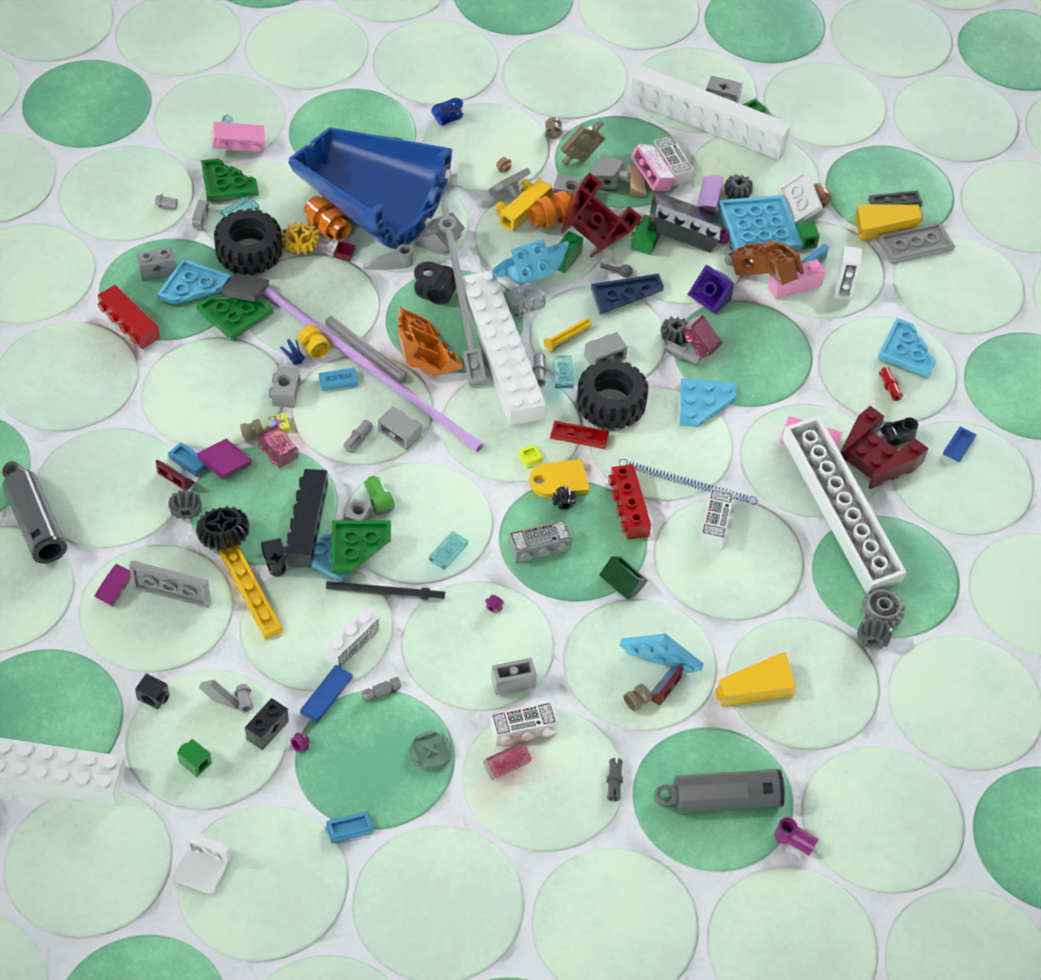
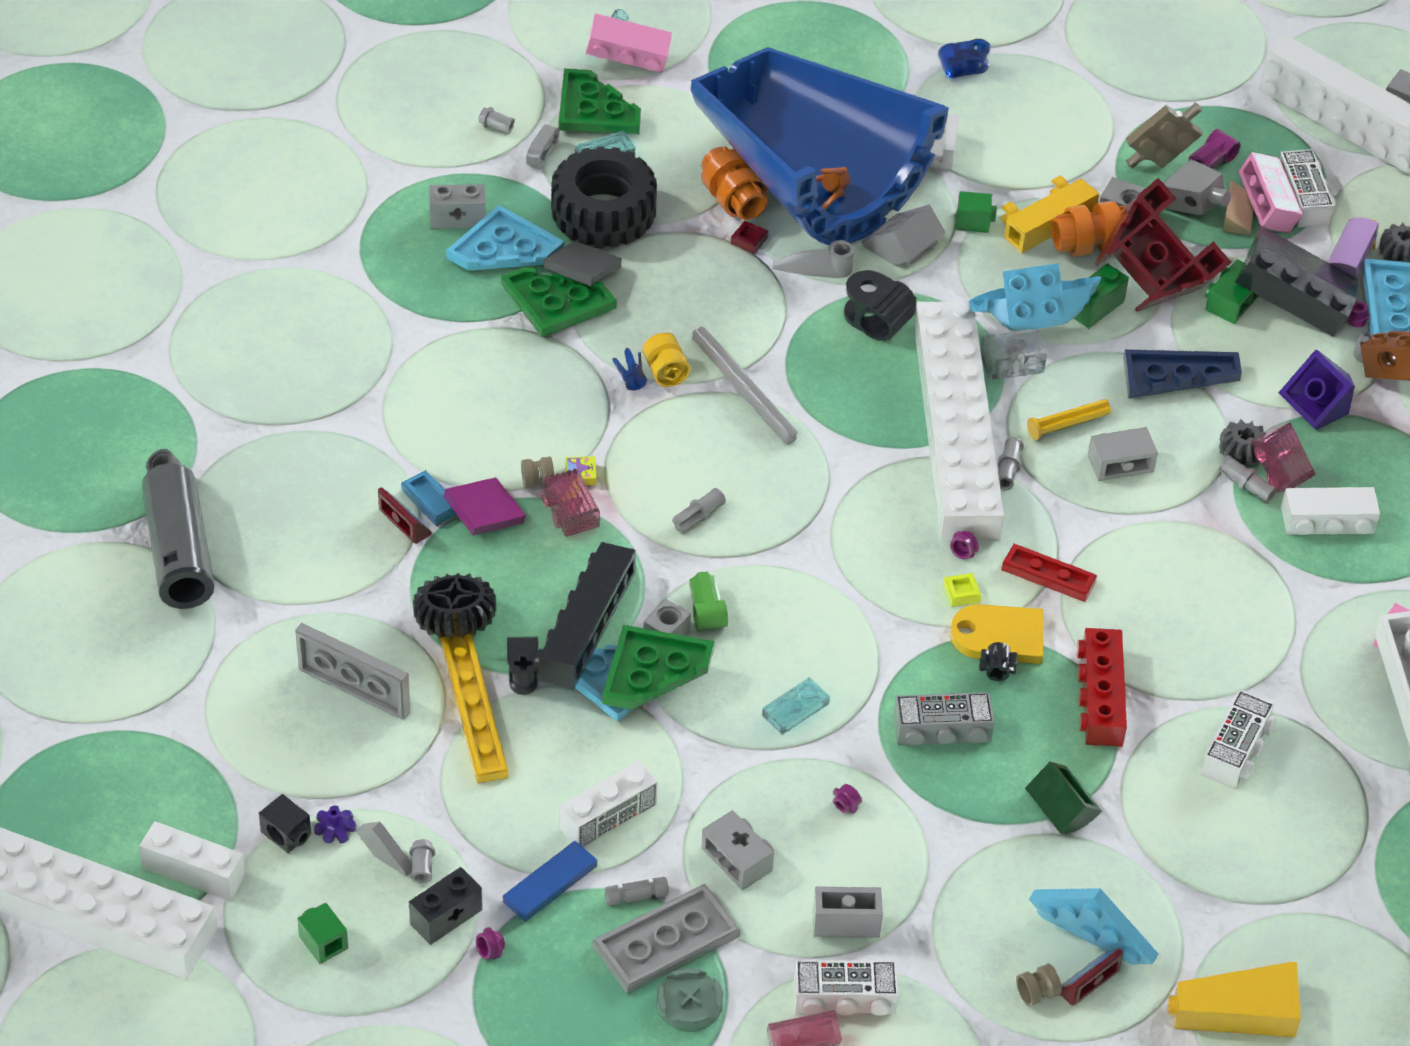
camera: 15 degrees right, 5 degrees down
magenta slope [94,563,131,607] -> none
red brick [97,285,160,349] -> none
dark grey gear [168,490,202,519] -> none
lavender piece [264,287,483,452] -> none
light grey brick [269,366,301,408] -> none
yellow gear [282,221,319,255] -> none
dark azure tile [318,367,358,391] -> none
black bar [326,581,446,600] -> none
light grey brick [378,406,421,450] -> none
orange wedge [398,307,463,376] -> none
light grey bar [439,201,488,386] -> none
light grey tile [488,167,531,200] -> none
medium nougat plate [496,157,512,172] -> none
dark tan wheel [545,117,562,139] -> none
clear light blue plate [553,355,574,388] -> none
black tyre [576,359,648,430] -> none
dark grey bar [600,261,633,277] -> none
piece [619,459,758,505] -> none
medium azure plate [680,378,736,427] -> none
none -> white brick [139,821,246,901]
none -> dark purple plant [314,805,357,843]
none -> light grey tile [592,884,741,994]
none -> light grey brick [701,810,774,890]
none -> orange plant [816,167,850,210]
none -> magenta plate [950,530,979,559]
none -> green brick [956,191,997,233]
none -> magenta piece [1188,129,1241,169]
none -> white brick [1281,487,1380,535]

